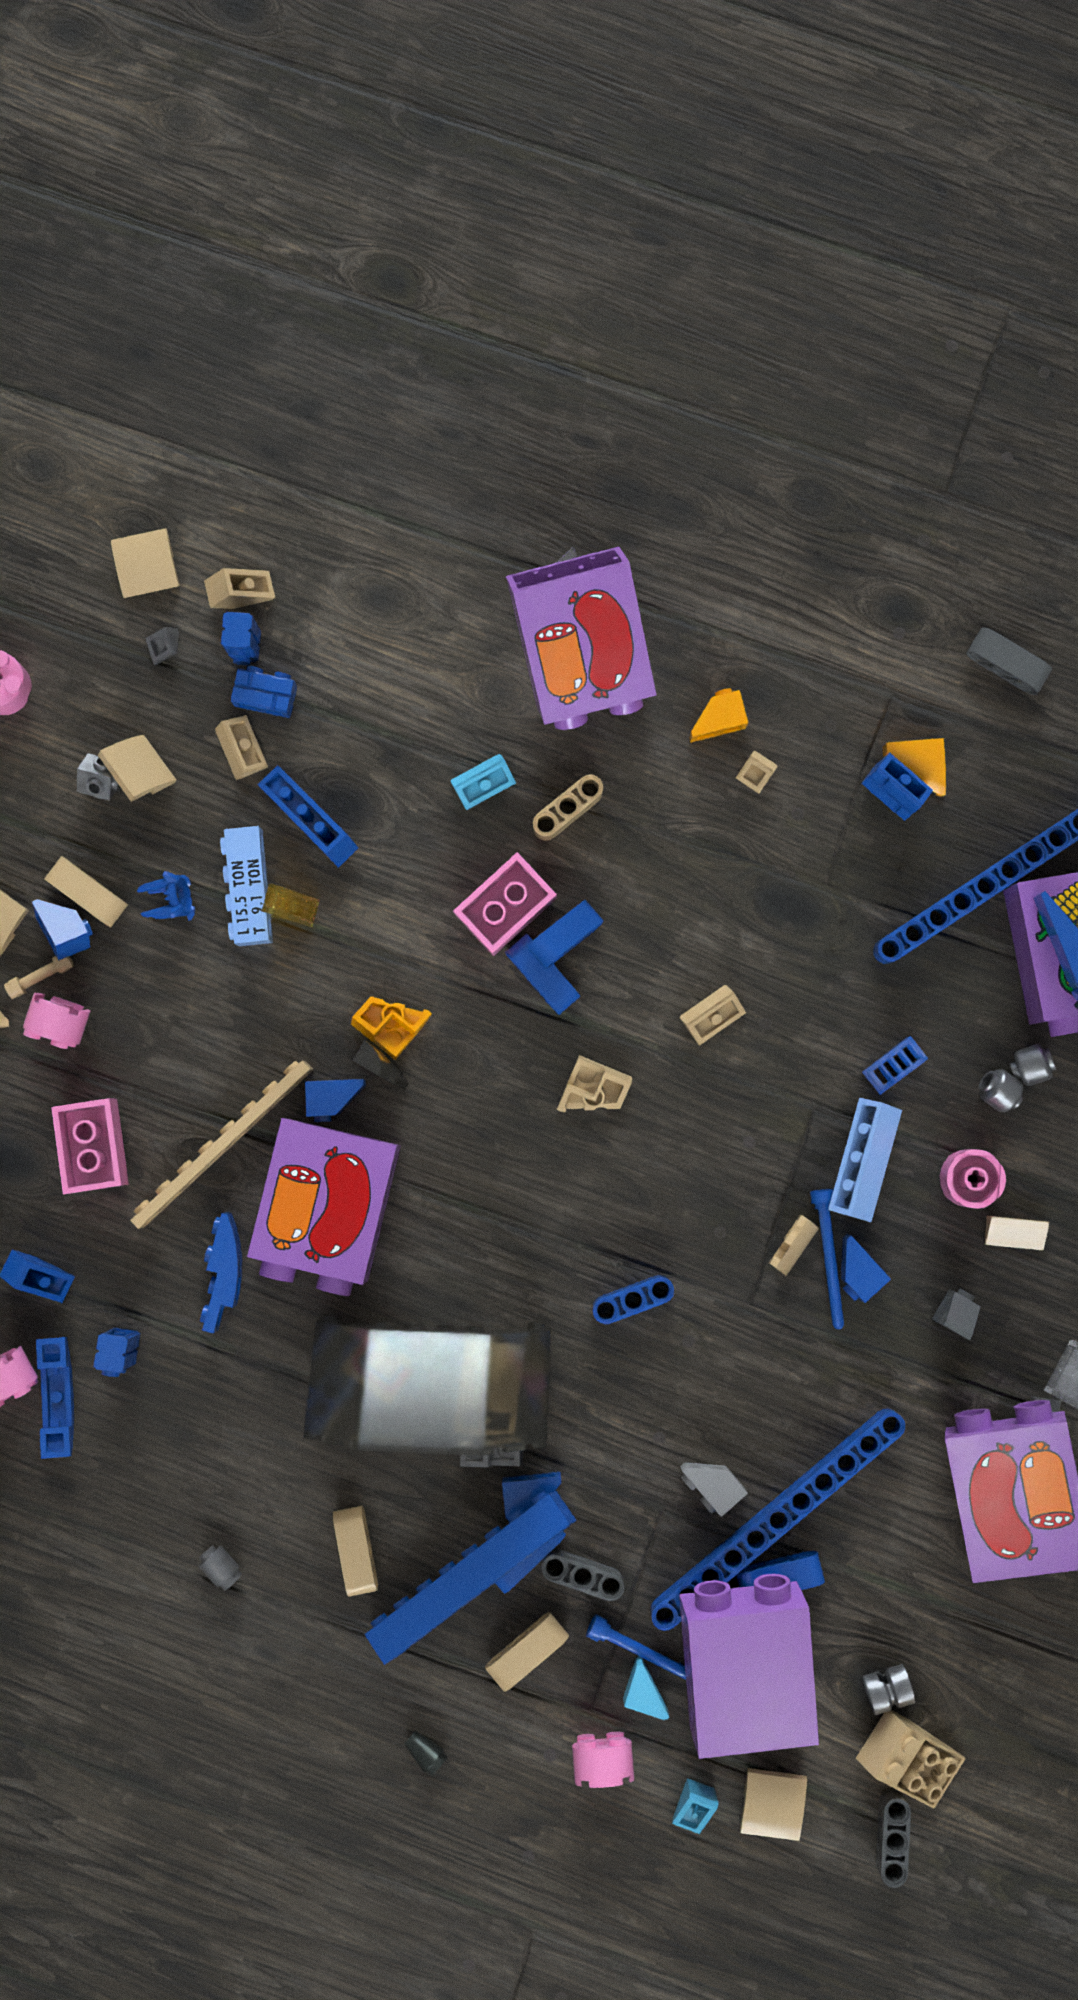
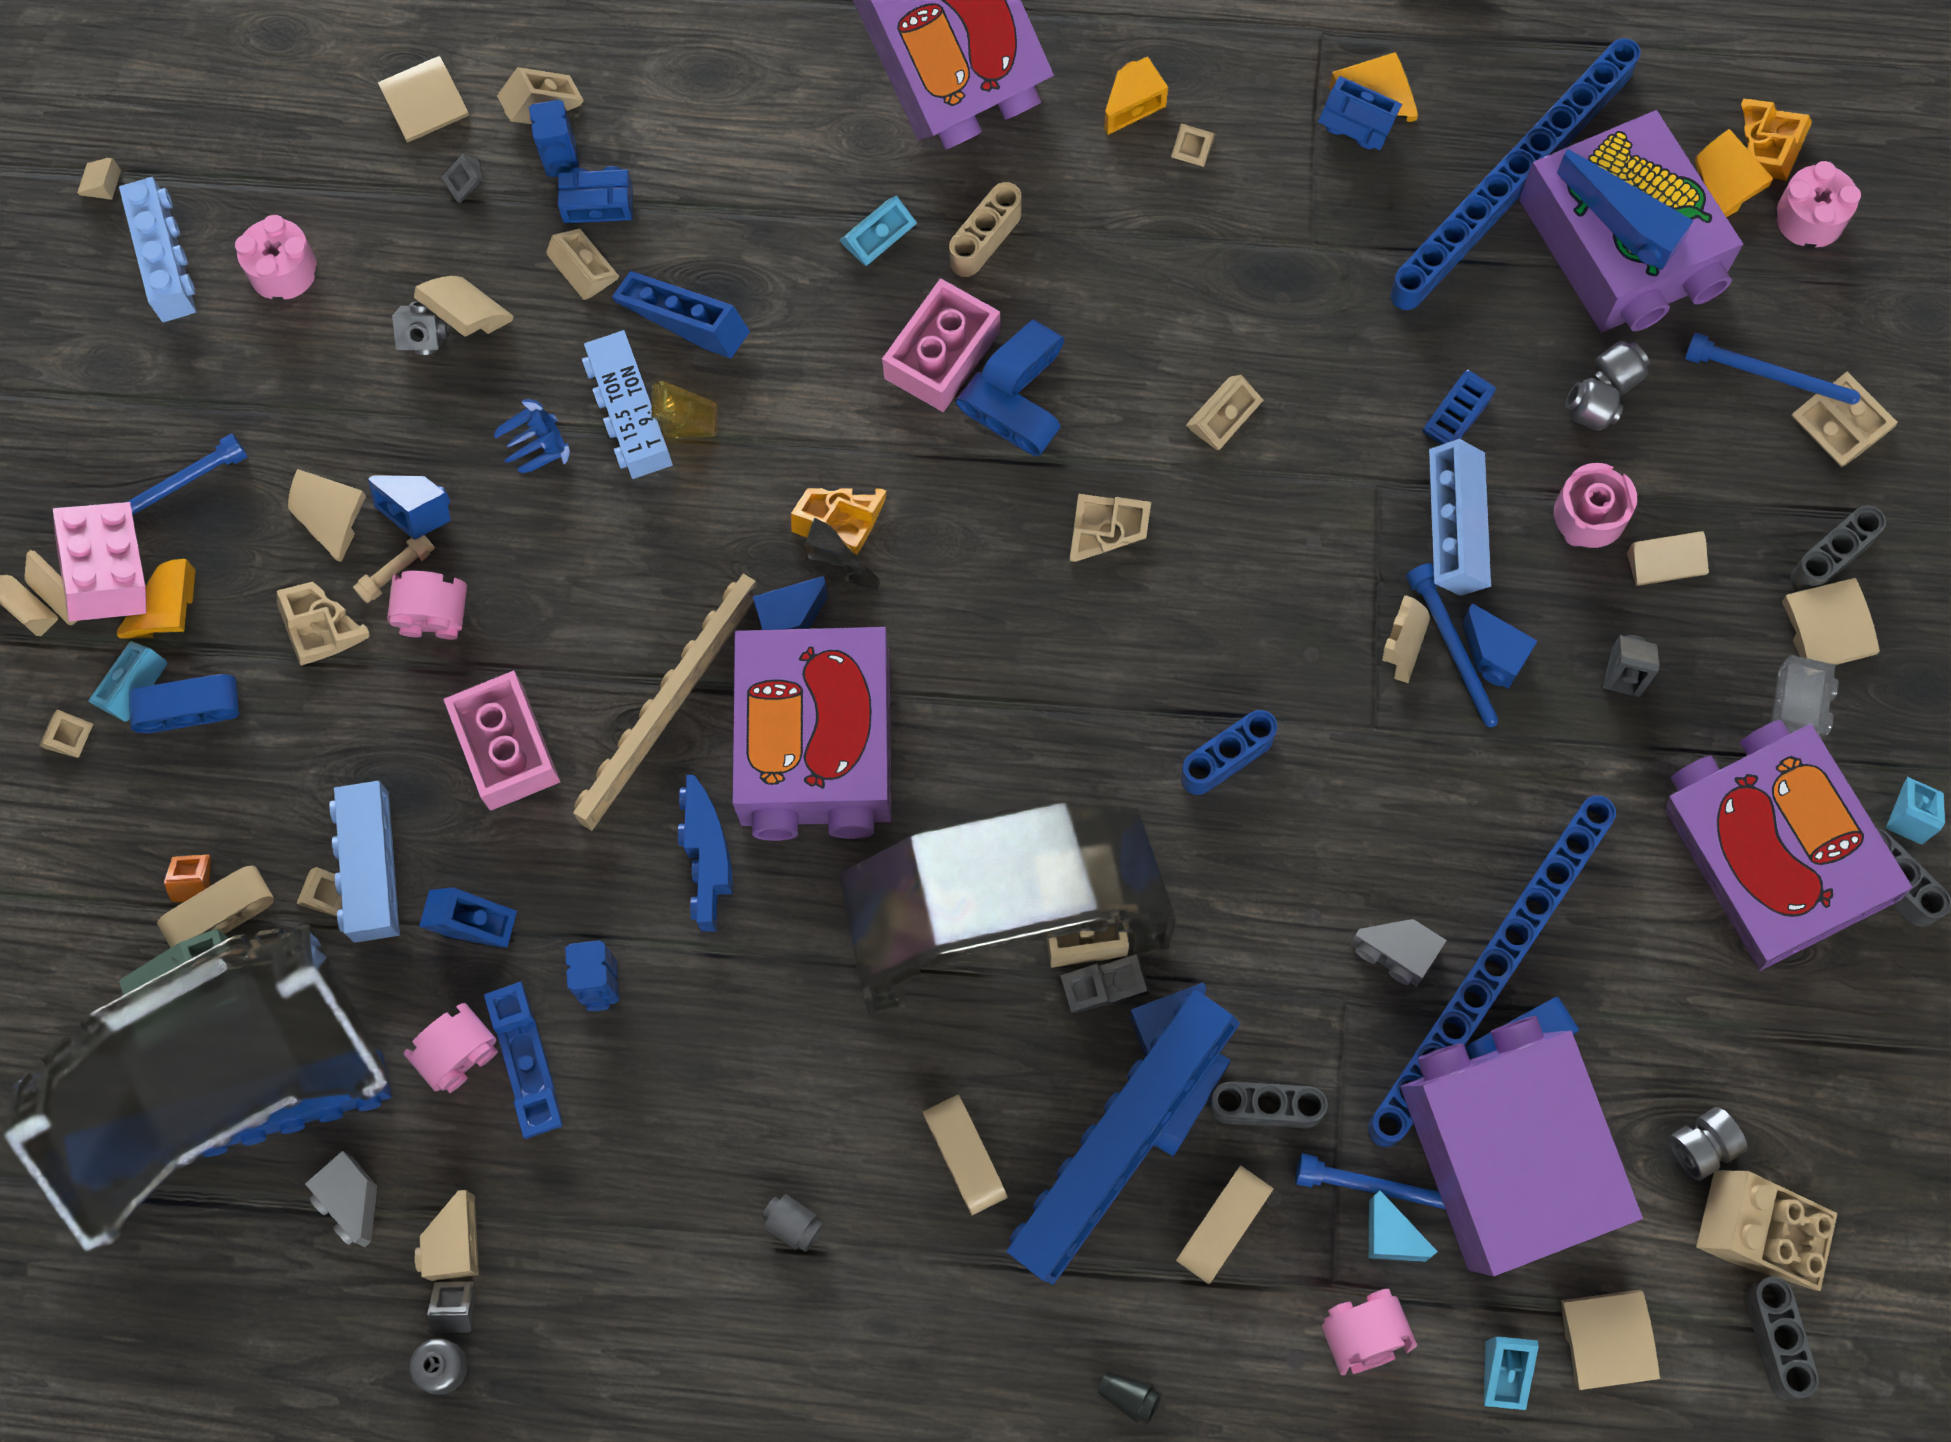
camera: 15 degrees left, 15 degrees down
tan beam [44,856,128,928] -> none

